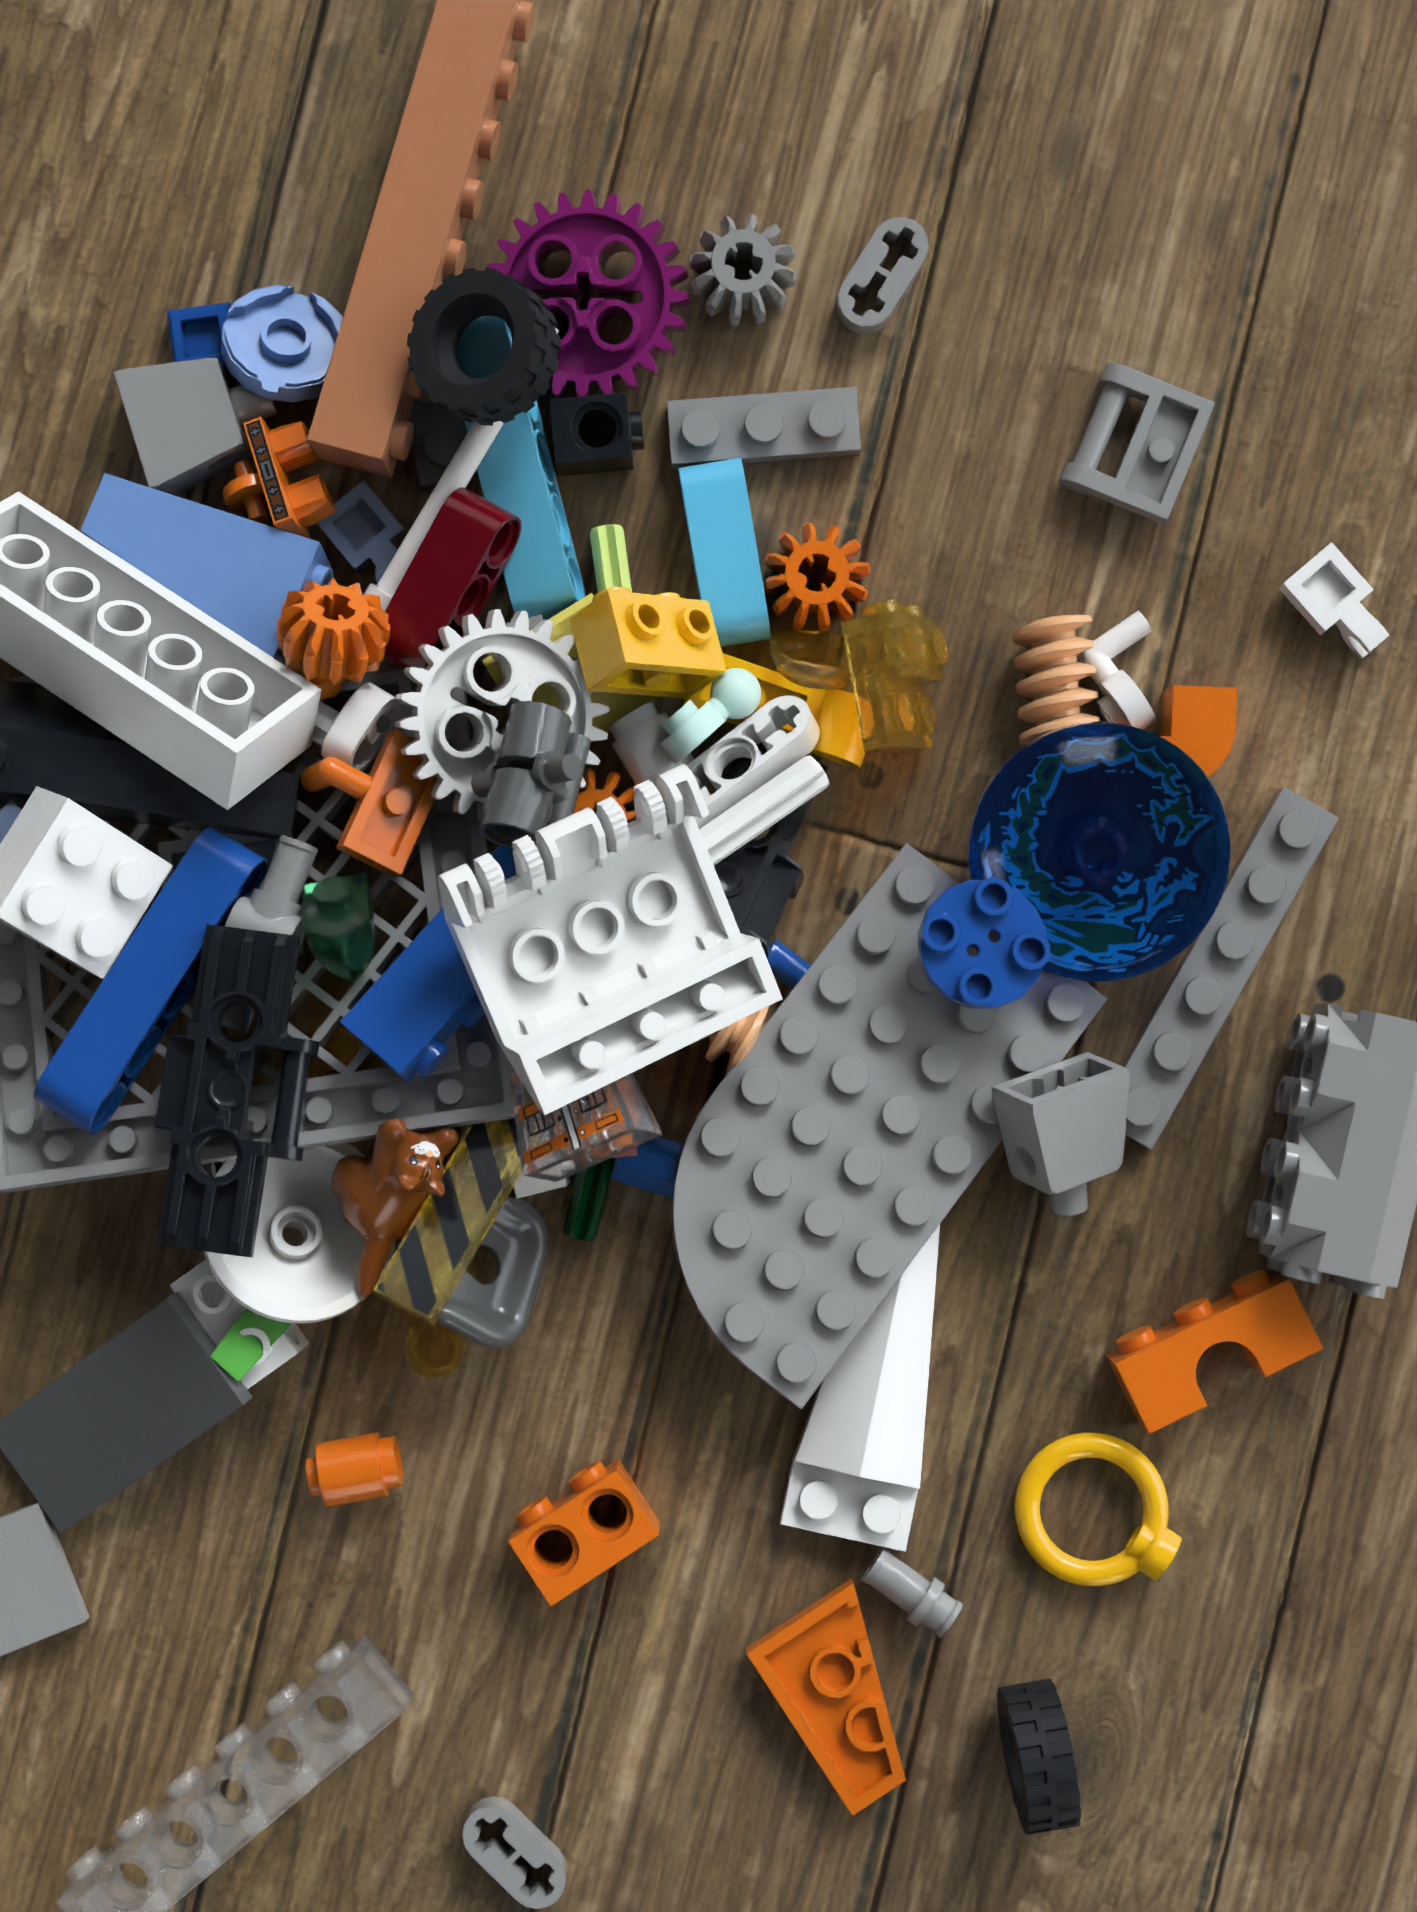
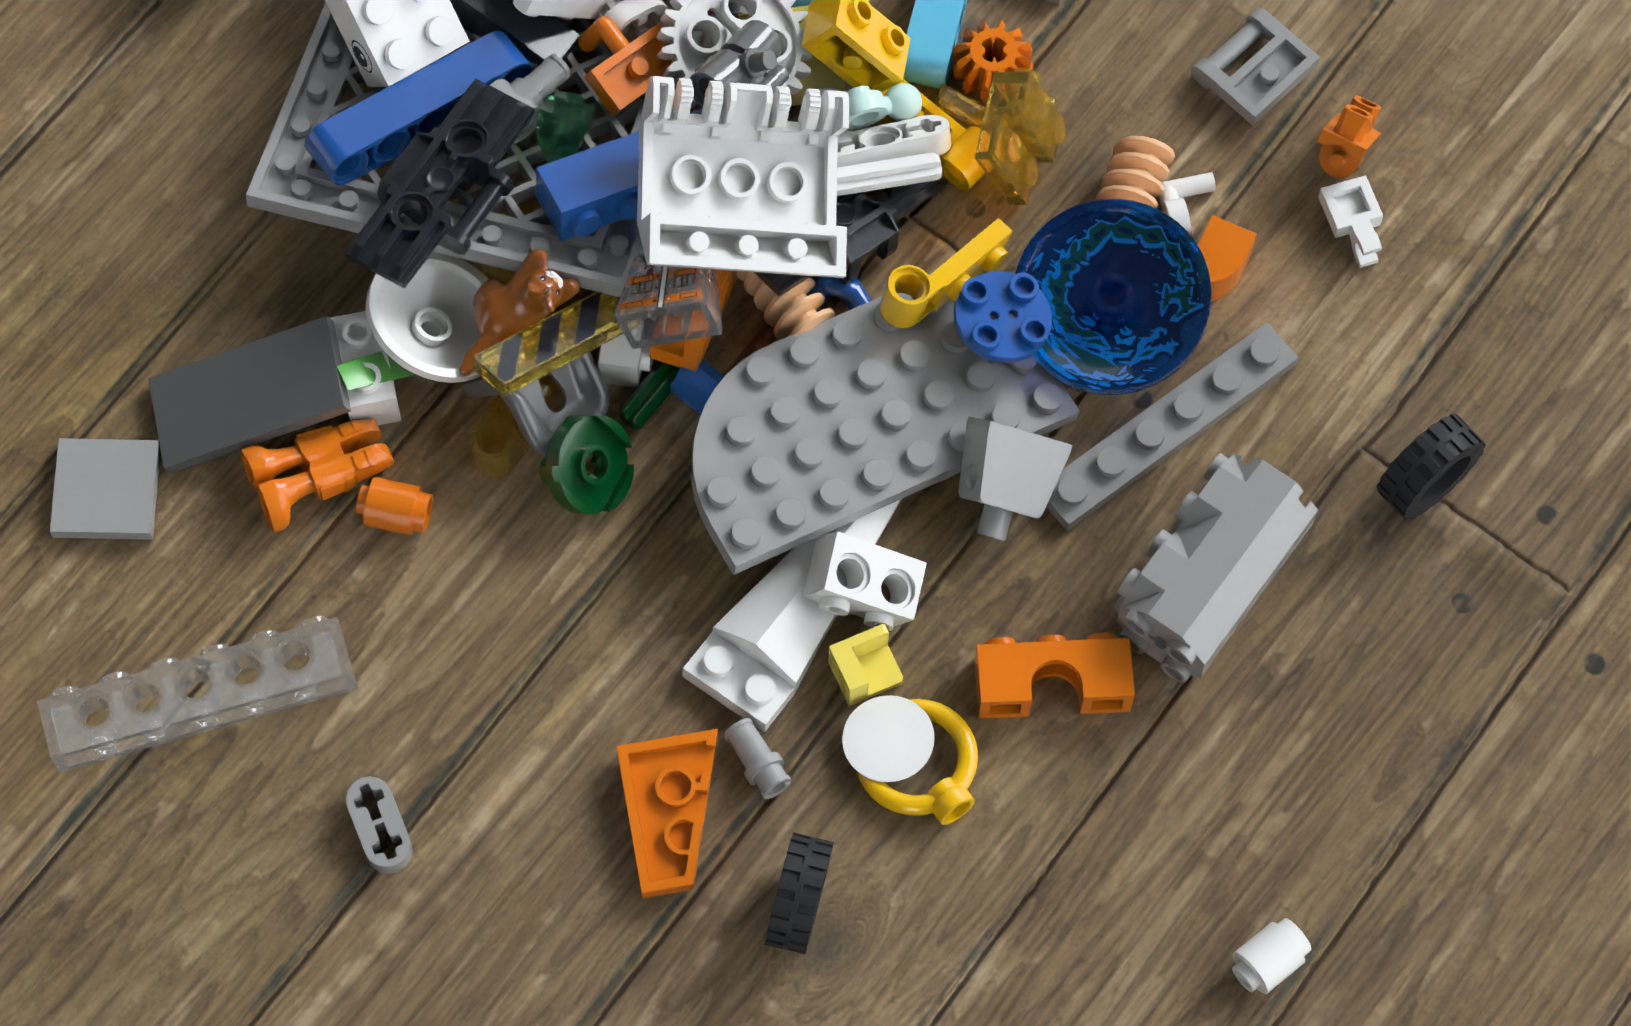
camera: 25 degrees right, 20 degrees down
orange brick [508,1459,660,1607] -> none
none -> orange piece [239,418,394,533]
none -> dark green plate [539,415,634,515]
none -> white brick [803,531,927,631]
none -> light yellow panel [828,624,903,707]
none -> white sticker [842,695,934,782]
none -> yellow plate [880,218,1012,328]
none -> orange hips [1317,95,1382,178]

